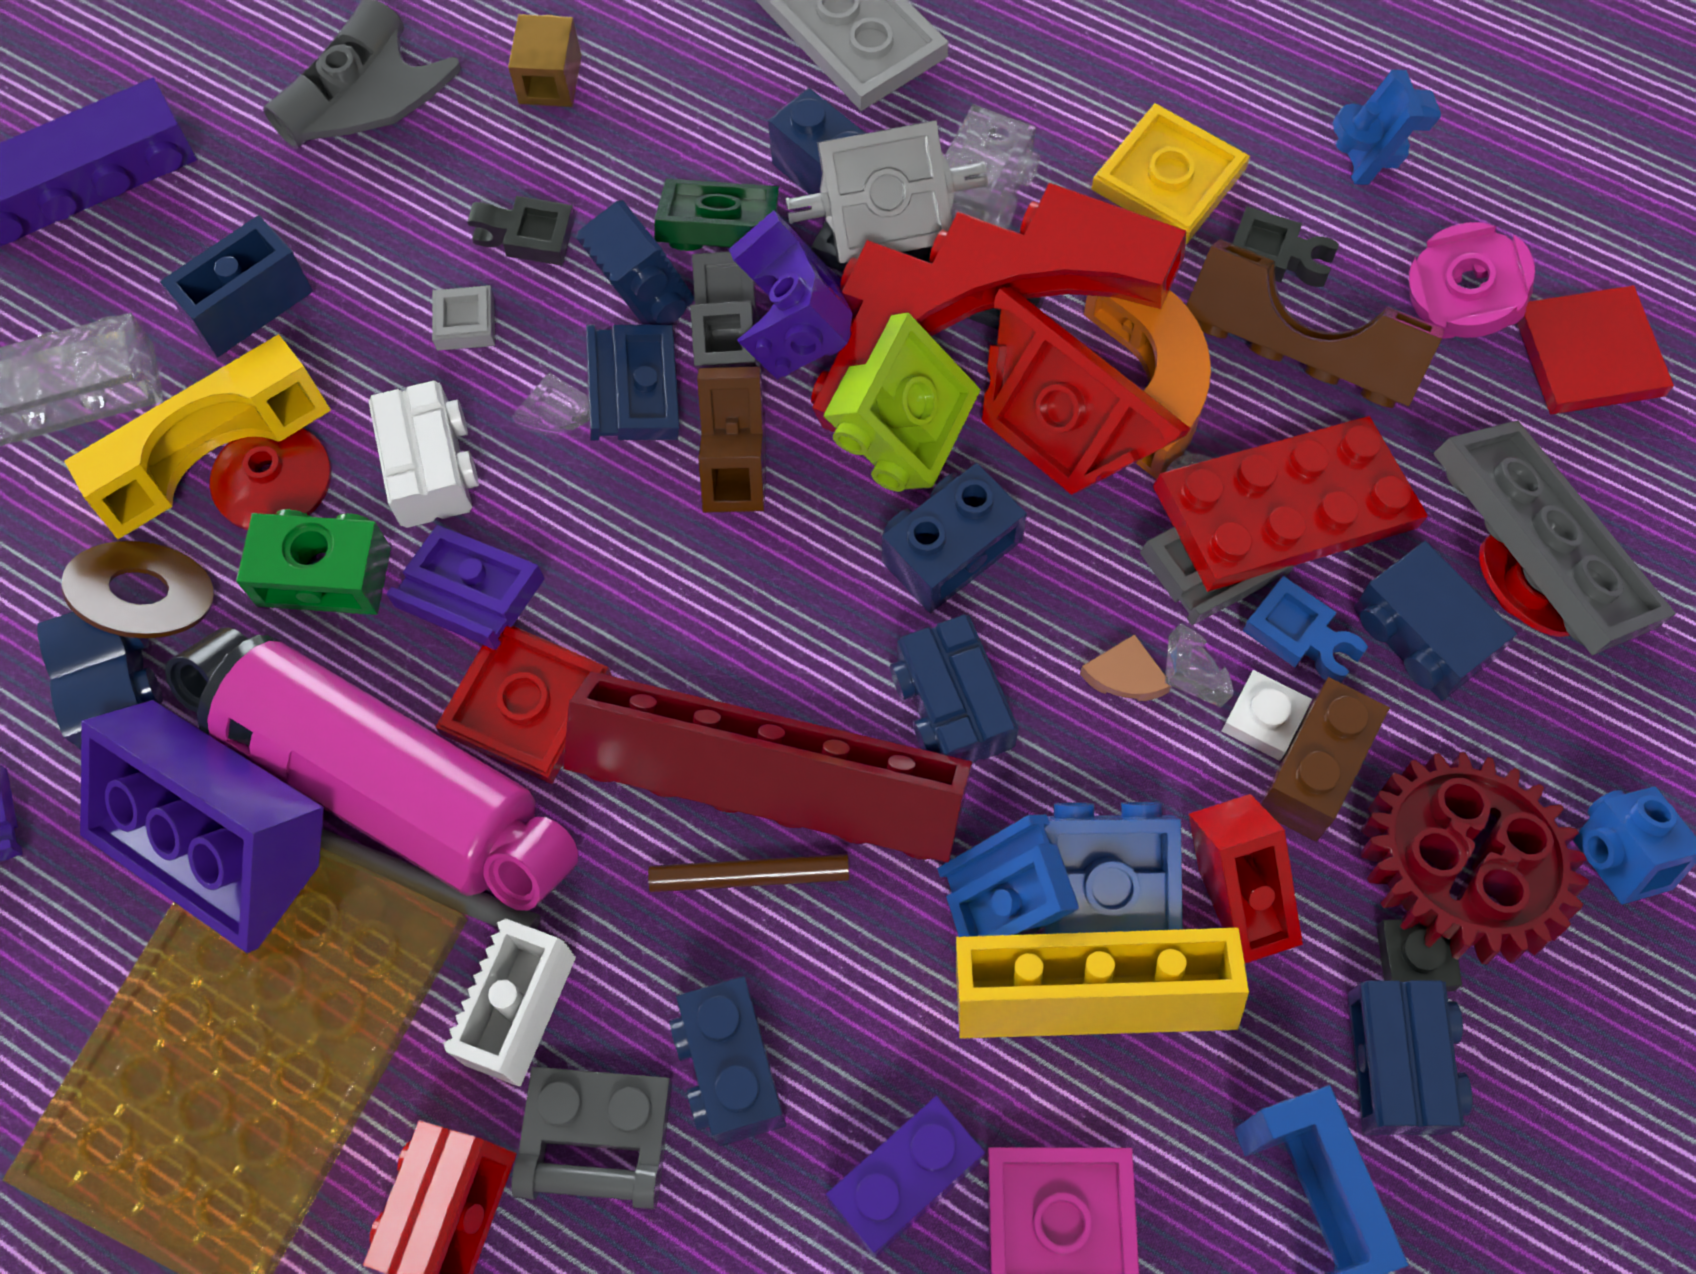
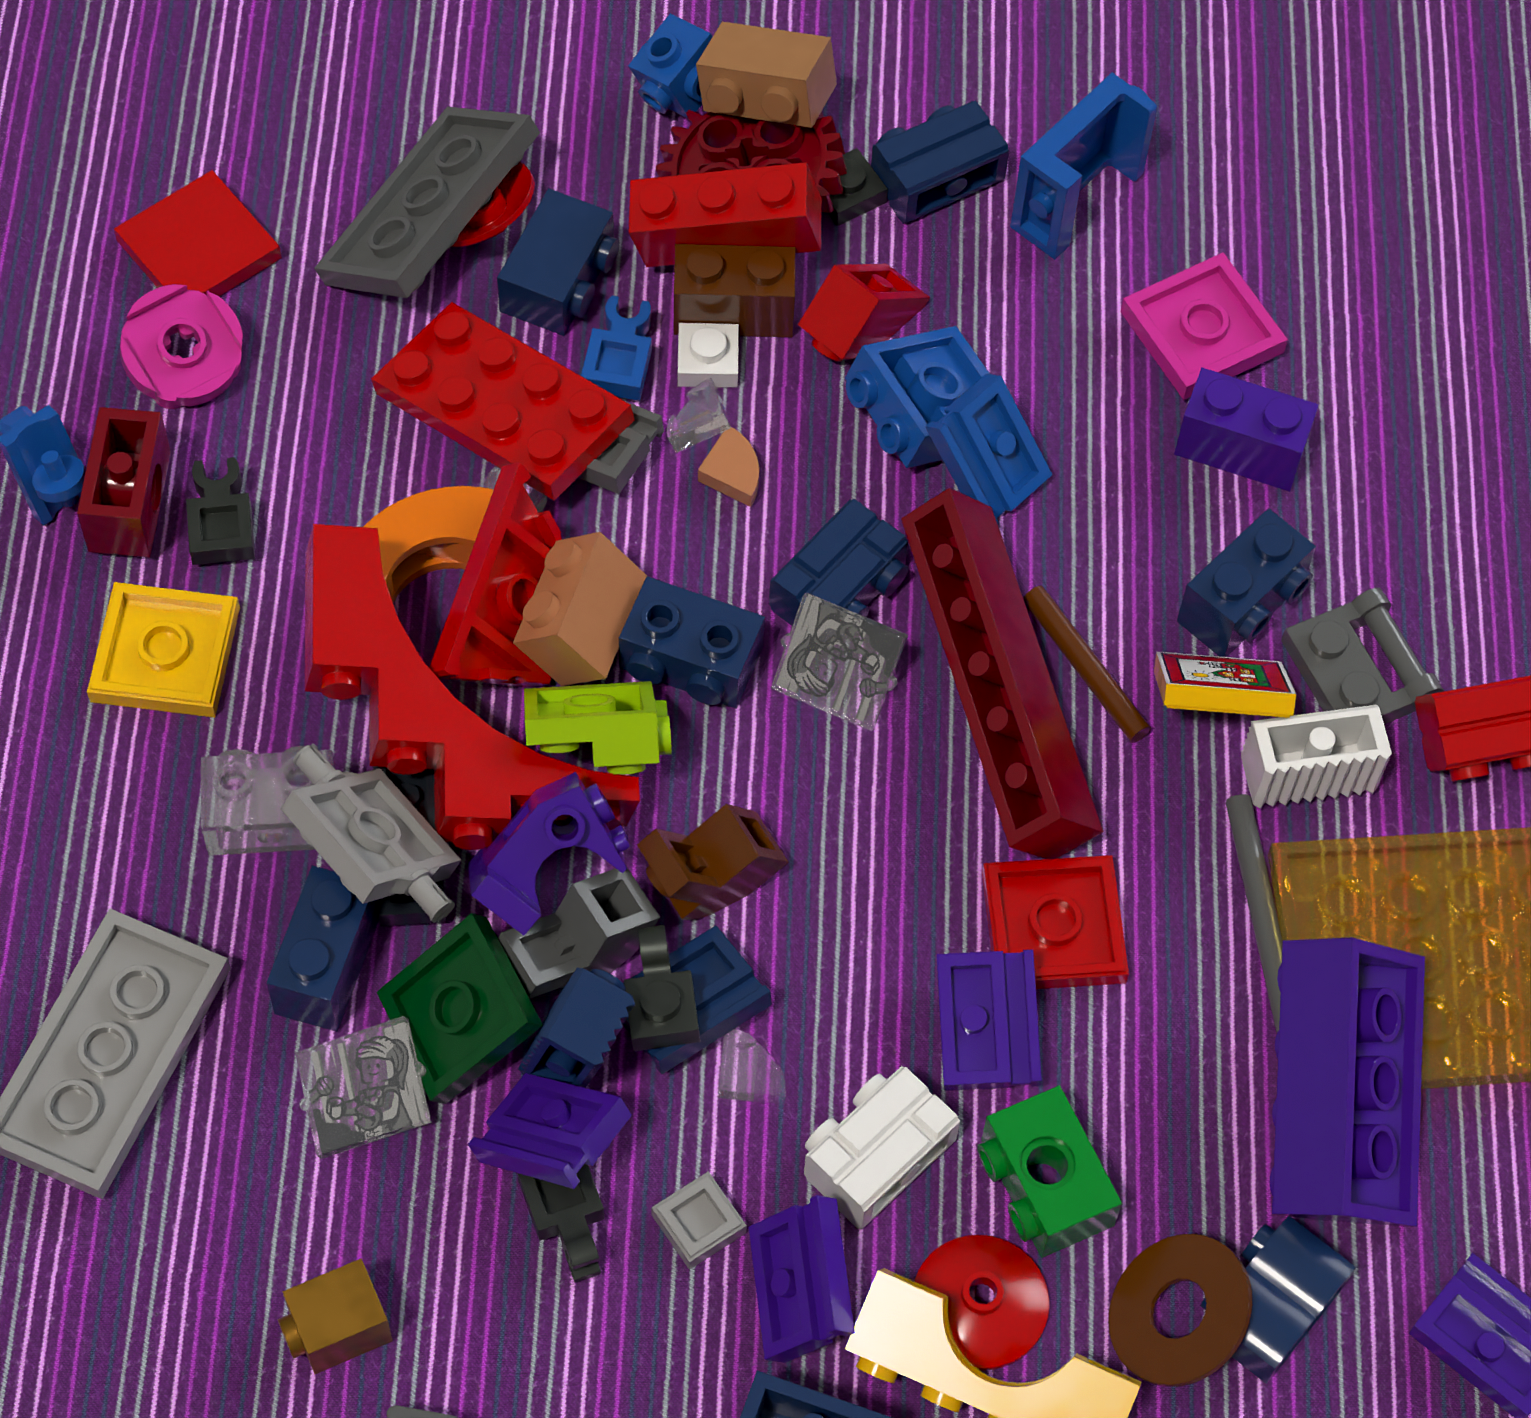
camera: 125 degrees left, 5 degrees down
dark pink piece [165,627,578,911] -> none
yellow brick [956,928,1249,1039] -> none
reddish brown arch [1186,239,1445,408] -> none
none -> dark red brick [77,407,171,557]
none -> clear piece [295,1016,431,1159]
none -> dark purple plate [468,1073,632,1189]
none -> nougat brick [513,532,647,686]
none -> pearl dark grey plate [624,925,701,1051]
none -> red brick [629,162,822,267]
none -> medium nougat brick [696,21,837,128]
none -> dark purple plate [749,1195,855,1363]
none -> clear piece [771,592,908,731]
none -> tile [1154,651,1296,718]

